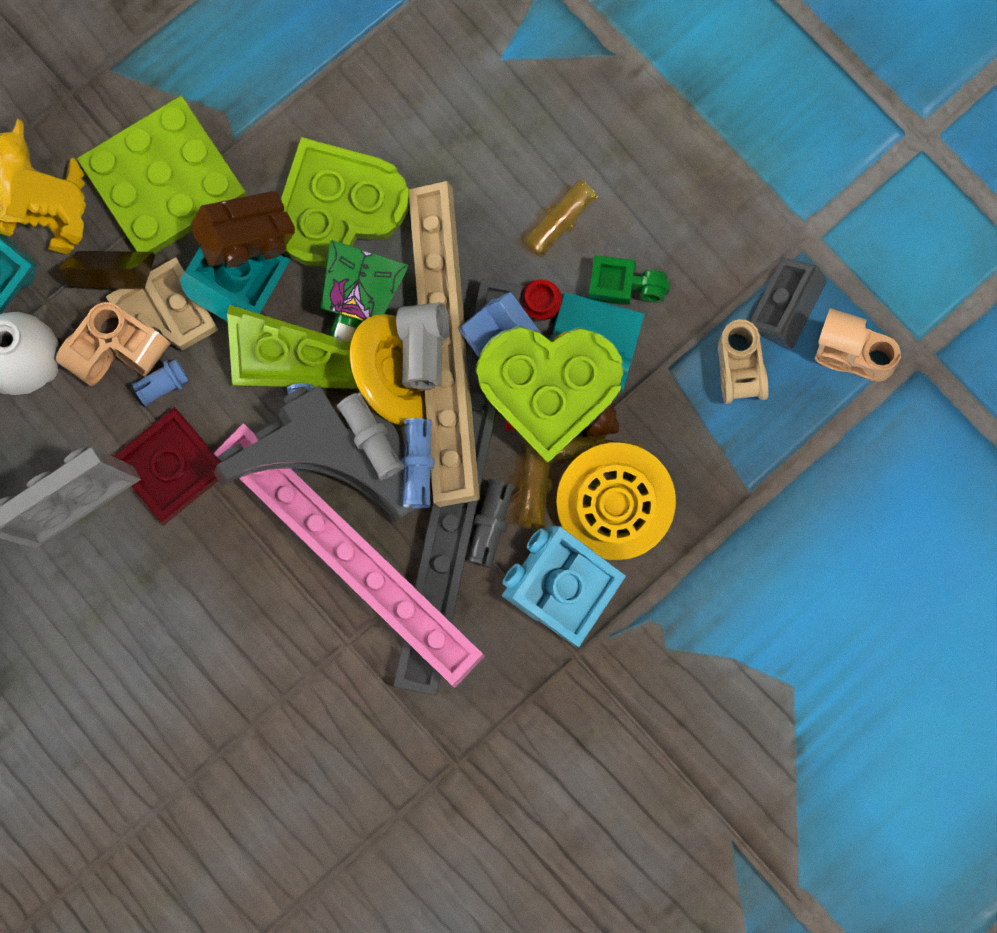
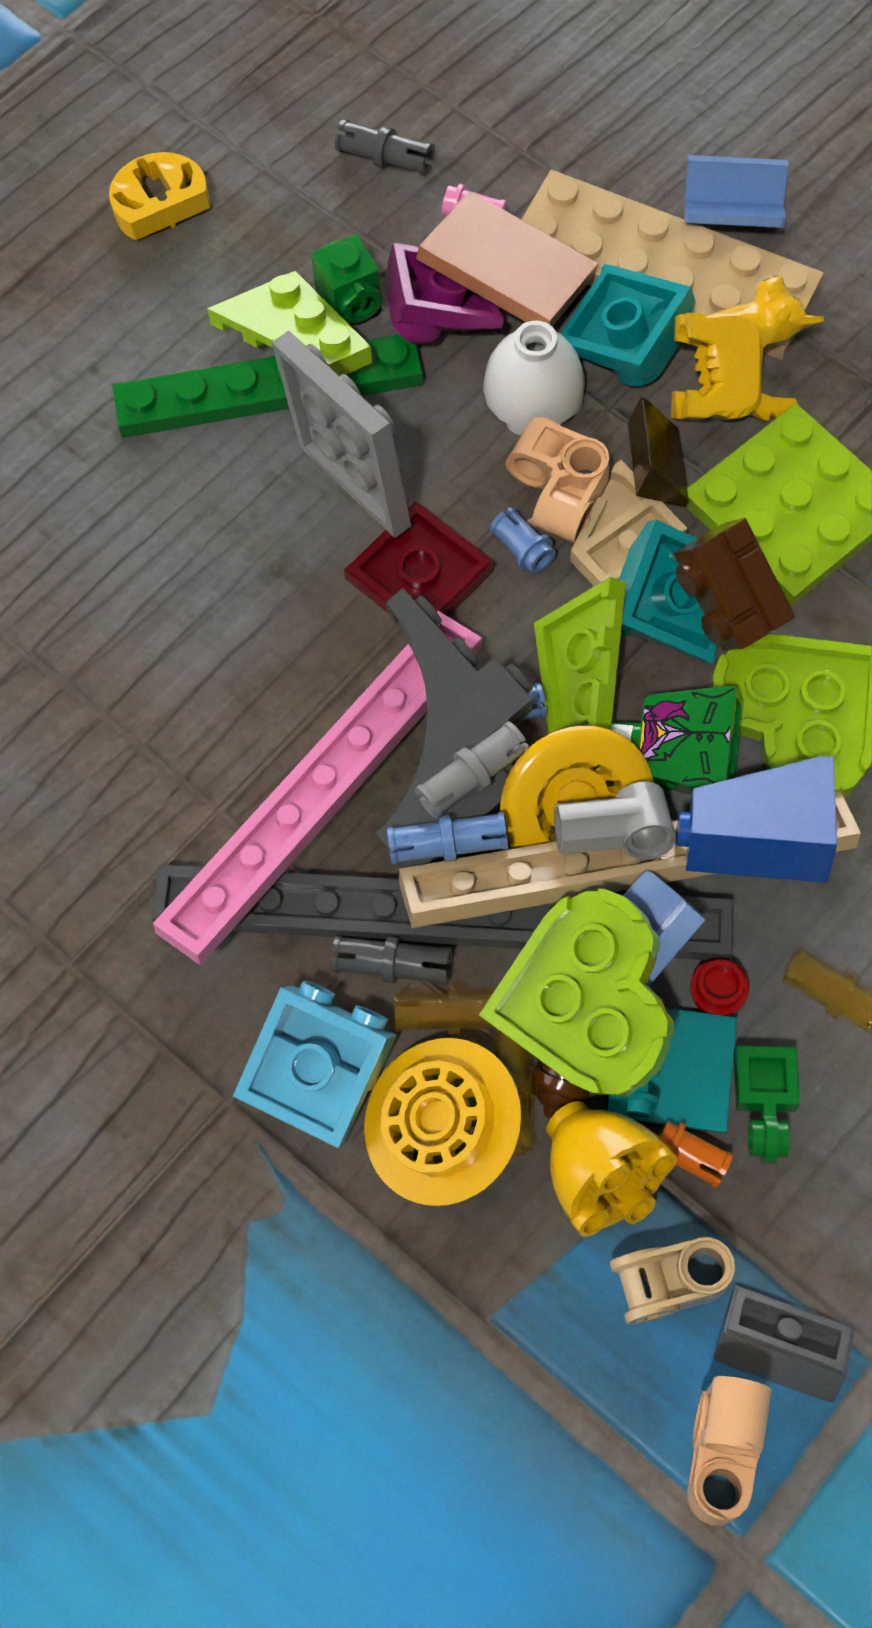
camera: 85 degrees right, 10 degrees down
none -> yellow piece [546,1101,677,1237]
none -> orange pin [658,1121,734,1189]
none -> slope [676,756,837,883]

